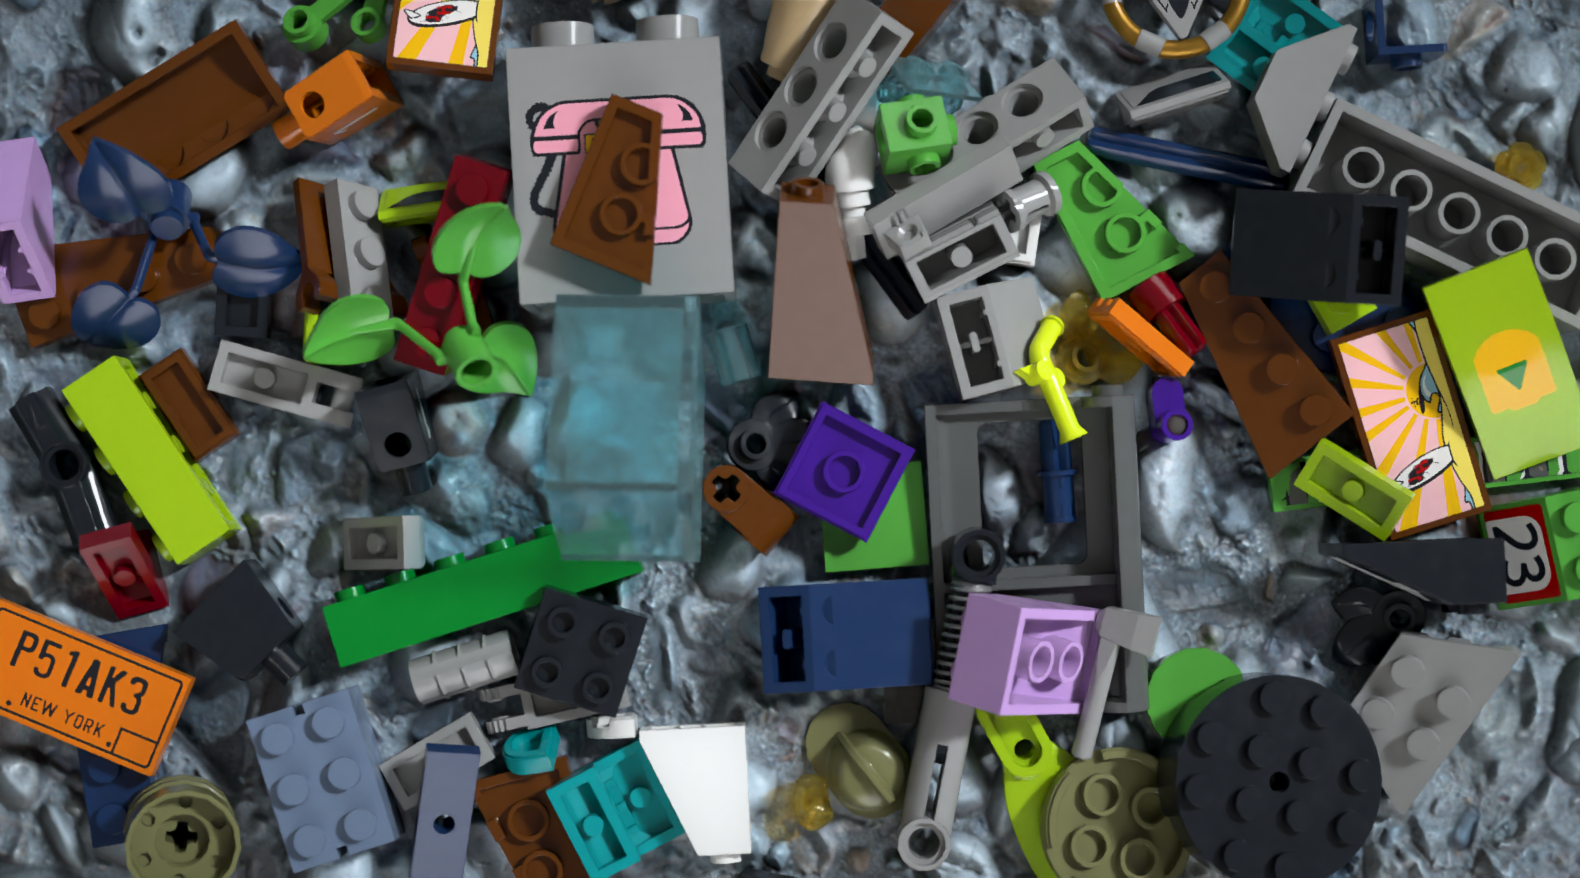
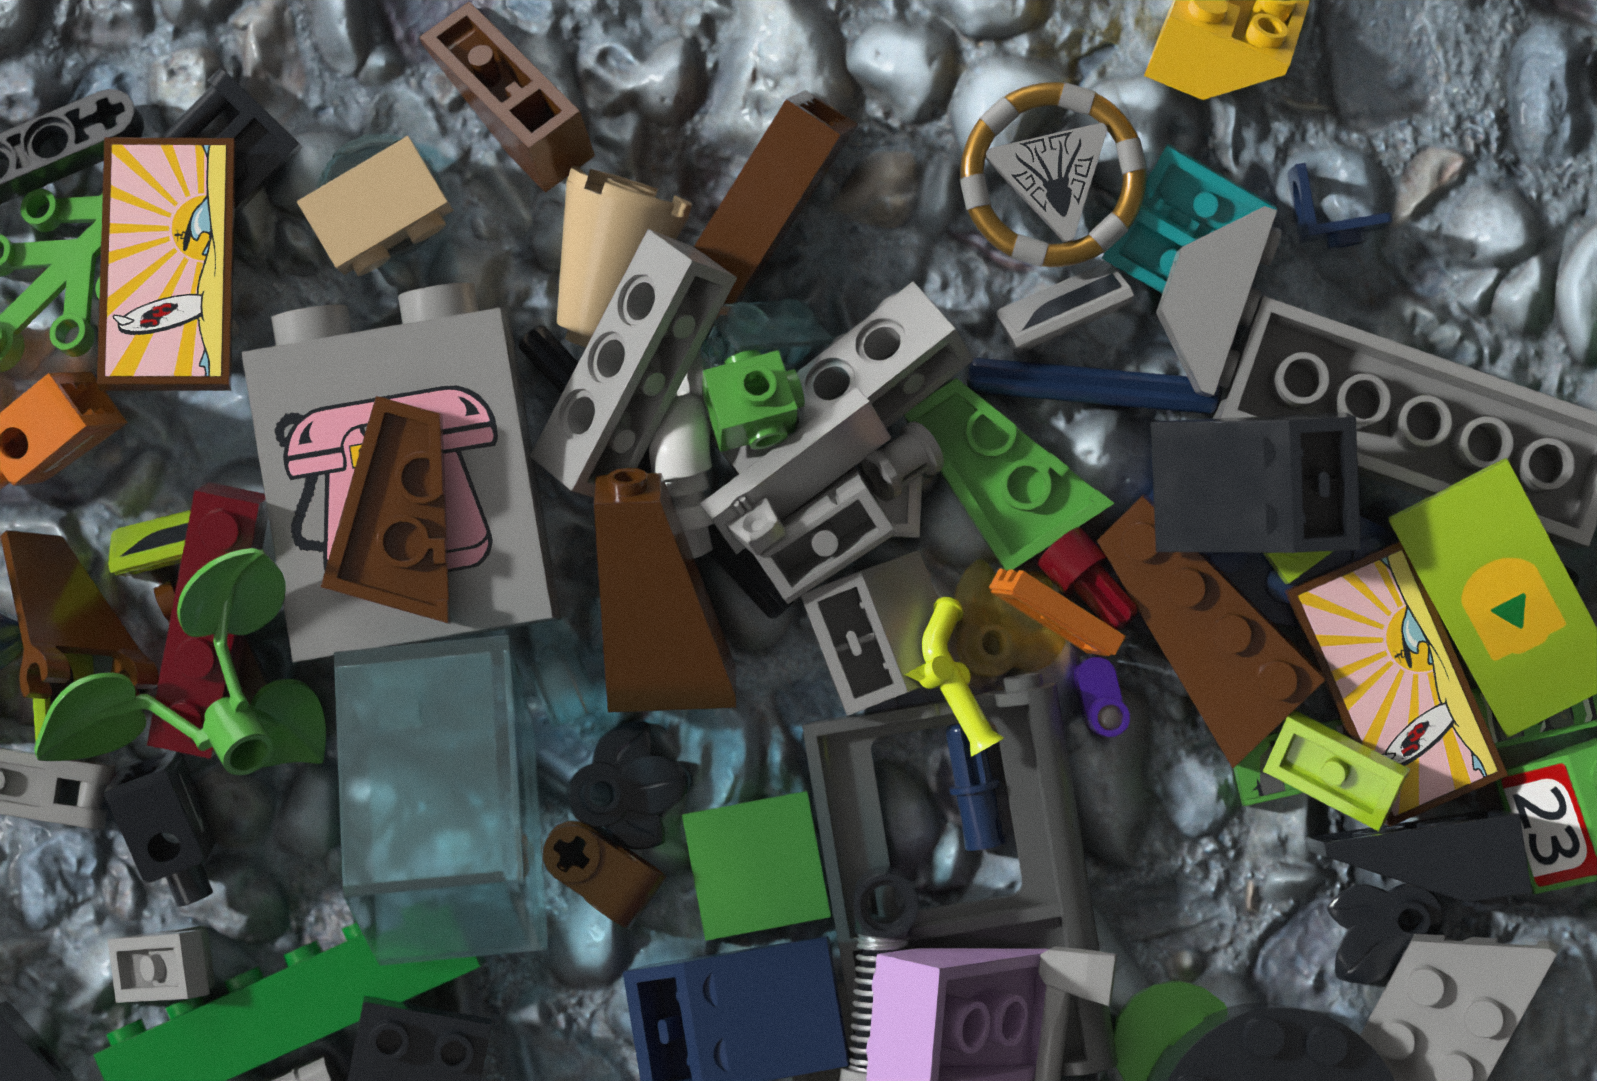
camera: 10 degrees left, 0 degrees up
light grey plate [324,178,395,333] -> none
dark purple plate [773,401,915,543] -> none
clear yellow plate [1495,142,1547,190] -> none

